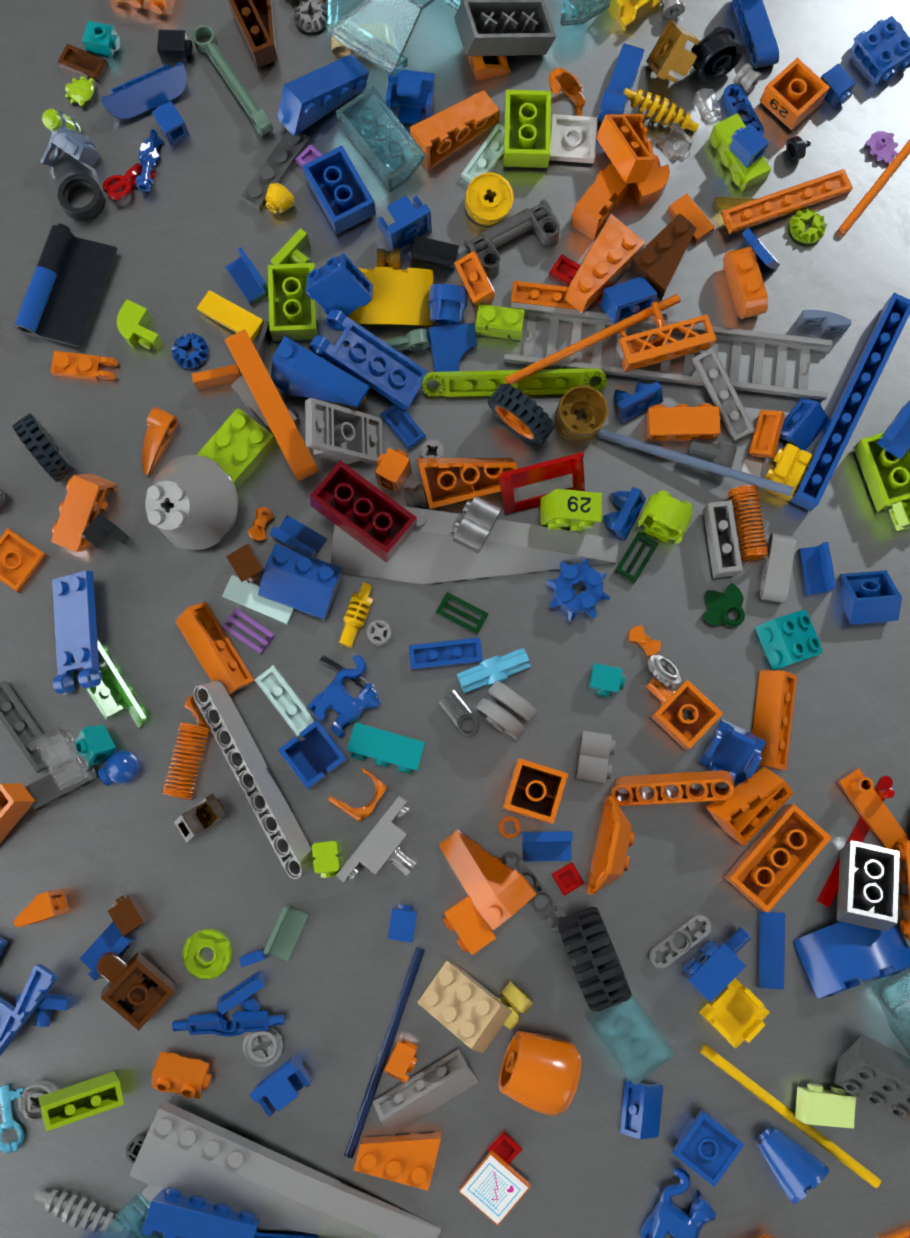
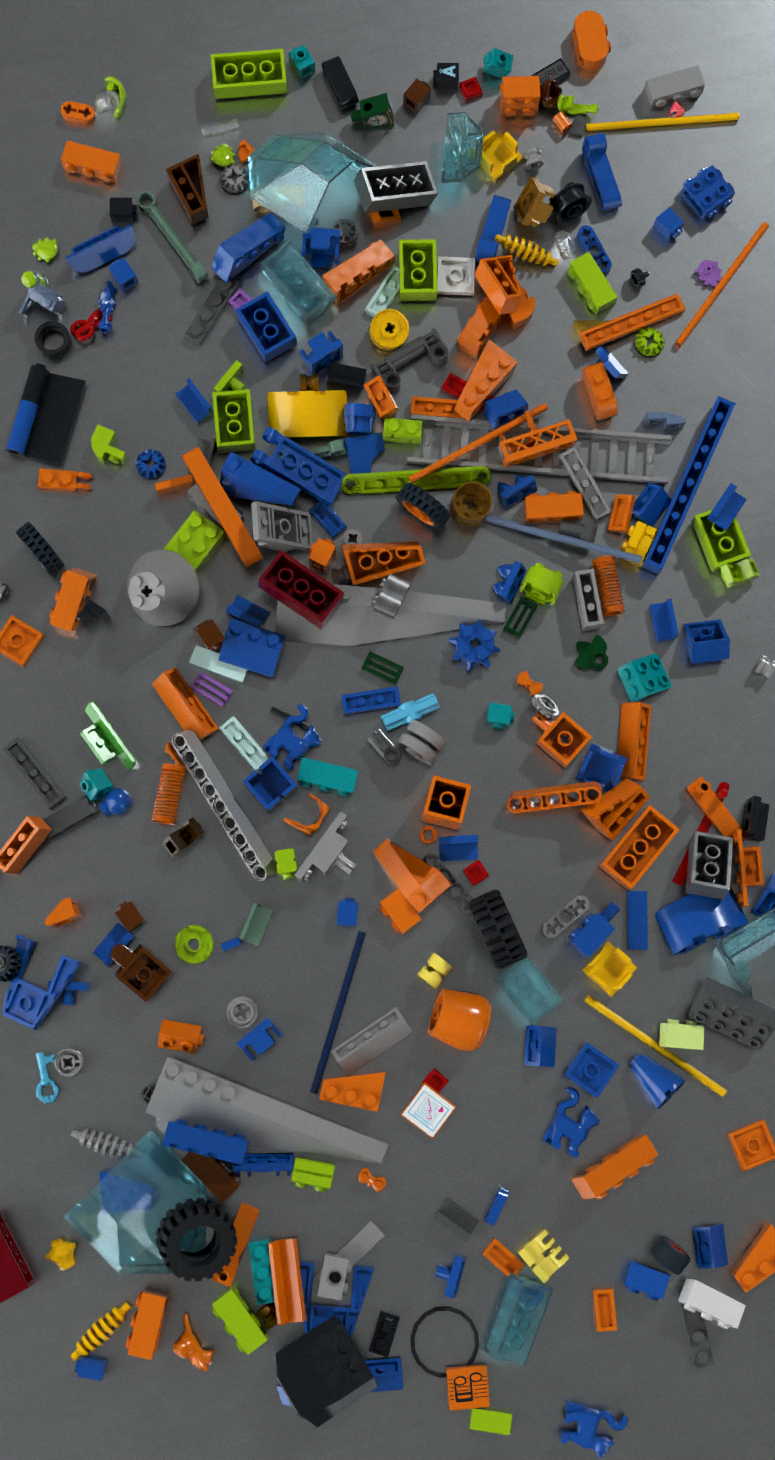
camera: 10 degrees left, 0 degrees up
clear brick [33,726,90,790] -> none
lime brick [38,1071,125,1132] -> none
hinge [52,570,102,694] -> none
reddish brown tile [57,44,109,83] -> none
teal brick [82,21,120,58] -> none
orange piece [142,407,178,477] -> none
blue piece [172,1011,285,1037] -> none
yellow tile [197,290,264,342] -> none
blue tile [217,970,265,1015] -> none
orange piece [247,507,274,541] -> none
yellow cone [265,183,294,213] -> none
blue brick [306,253,373,317] -> none
yellow hinge [339,582,373,648] -> none
light grey wheel [367,620,392,646] -> none
orange brick [383,1040,417,1083] -> none
tan brick [417,961,512,1053] -> none
red piece [498,452,585,515] -> none
lime brick [540,489,602,533] -> none
orange helmet [548,67,586,116] -> none
light grey brick [575,731,615,784] -> none
orange wedge [586,796,635,895] -> none
reddish brown wedge [629,213,697,301] -> none
clear window [655,122,693,164] -> none
orange tile [668,193,715,244] -> none
blue brick [729,123,769,168] -> none
light grey wheel [733,63,762,93] -> none
white sticker [742,459,762,477] -> none
orange brick [760,57,830,131] -> none
light grey beam [760,533,796,603] -> none
none -> light grey wheel [332,218,358,248]

